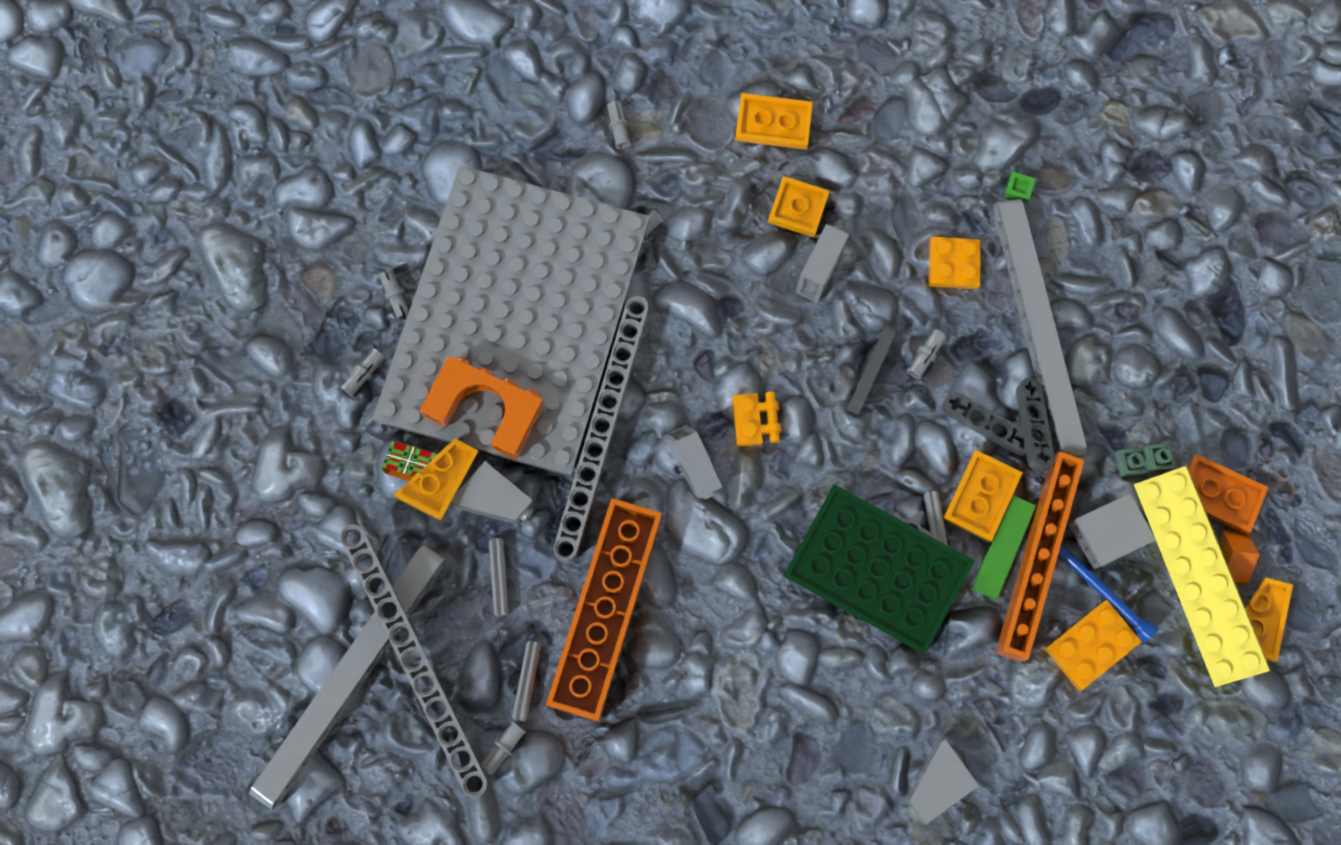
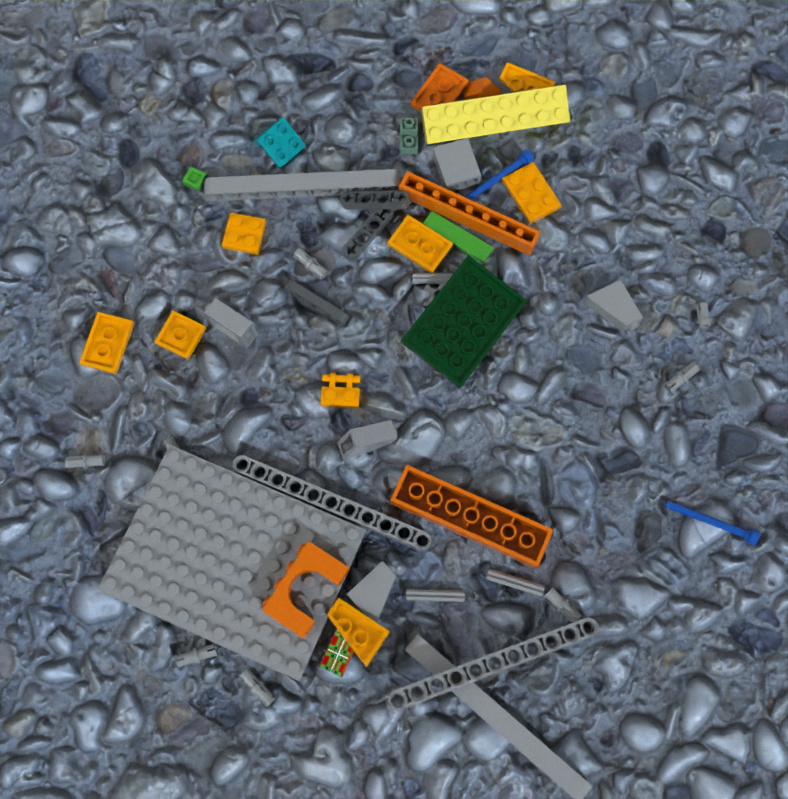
camera: 75 degrees left, 0 degrees up
none -> teal bracket [252,117,306,168]

